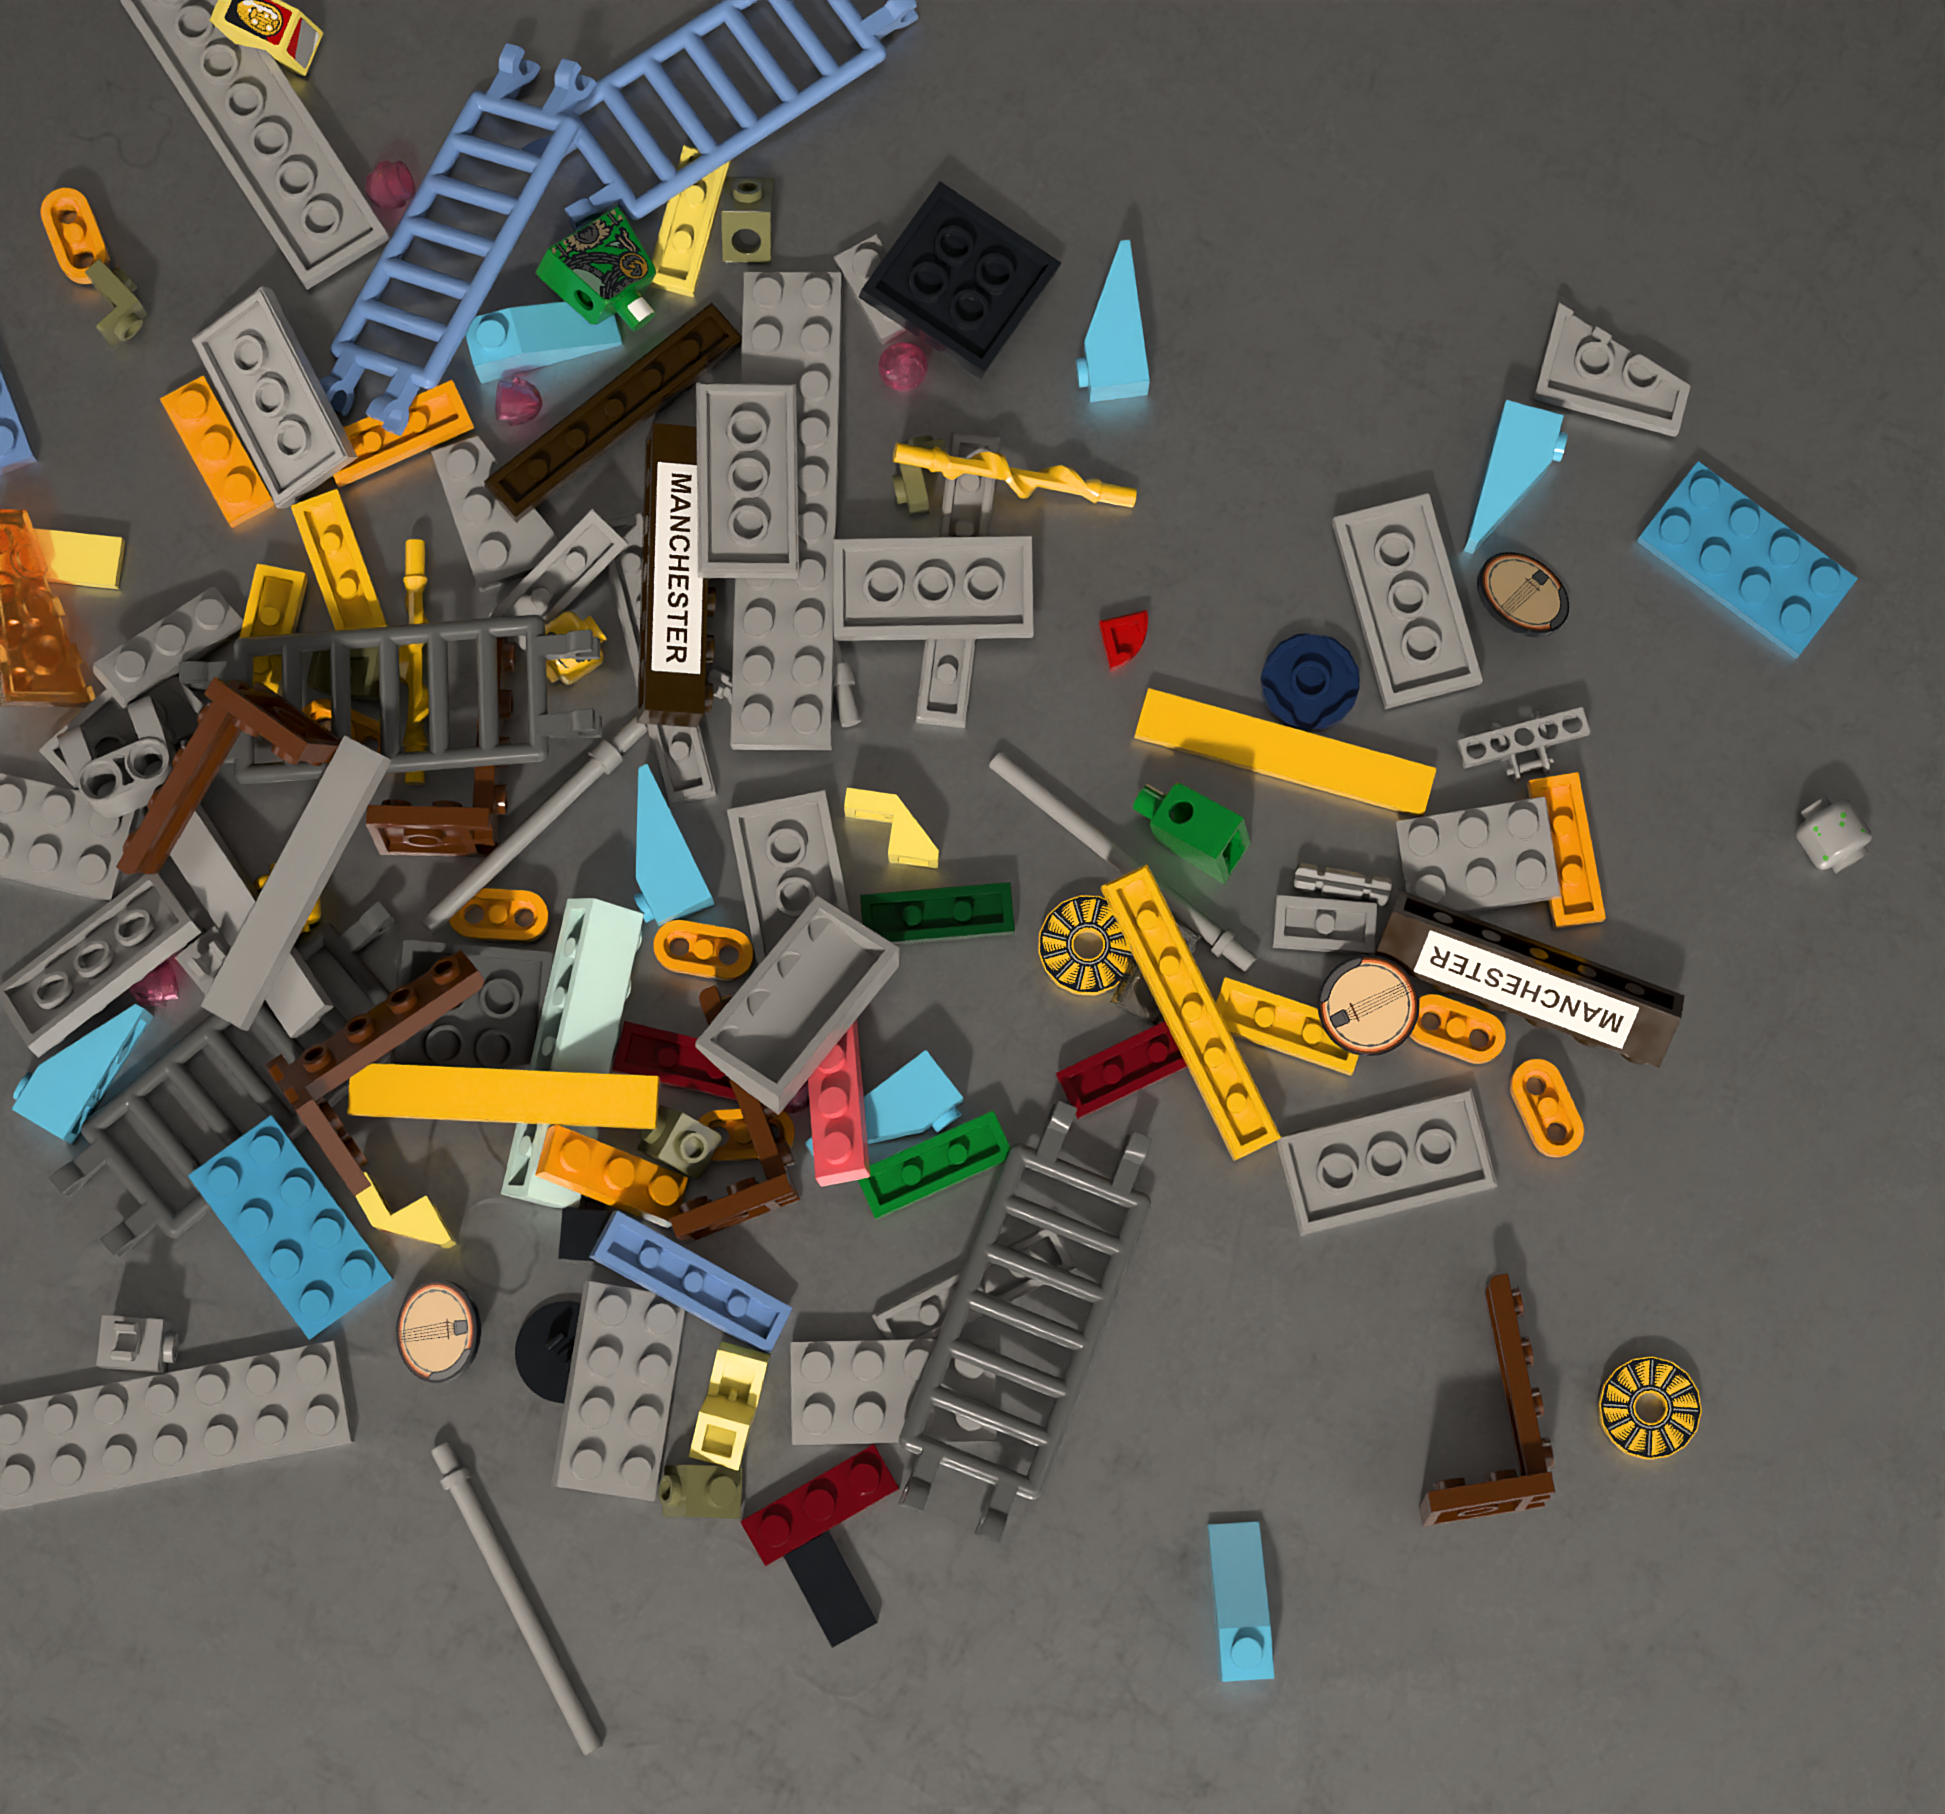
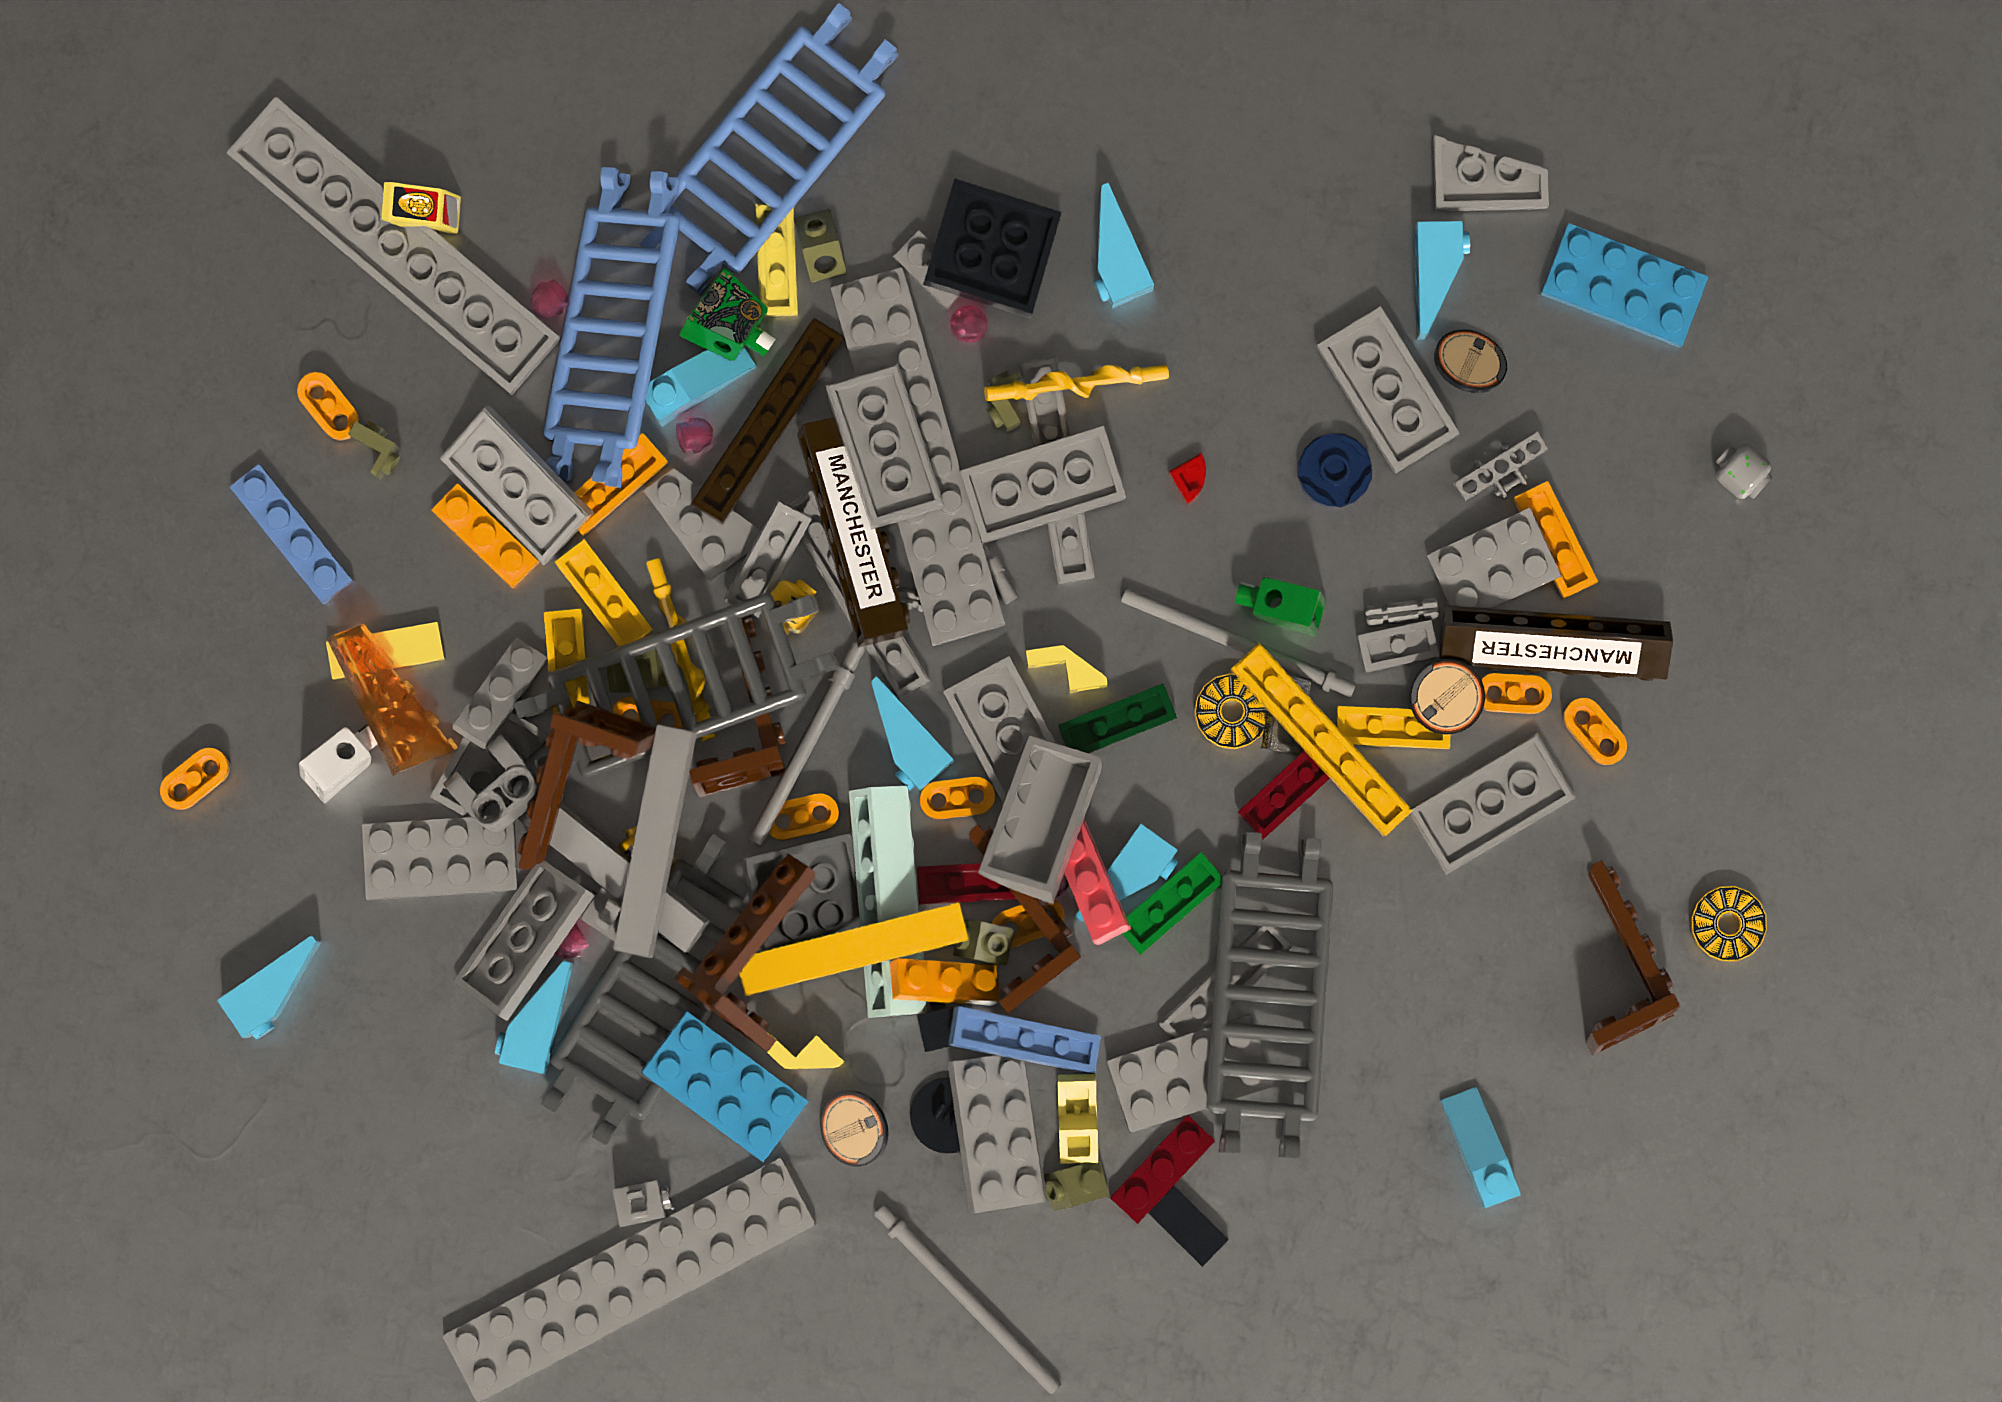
camera: 20 degrees left, 5 degrees up
yellow tile [1134,688,1437,818] -> none

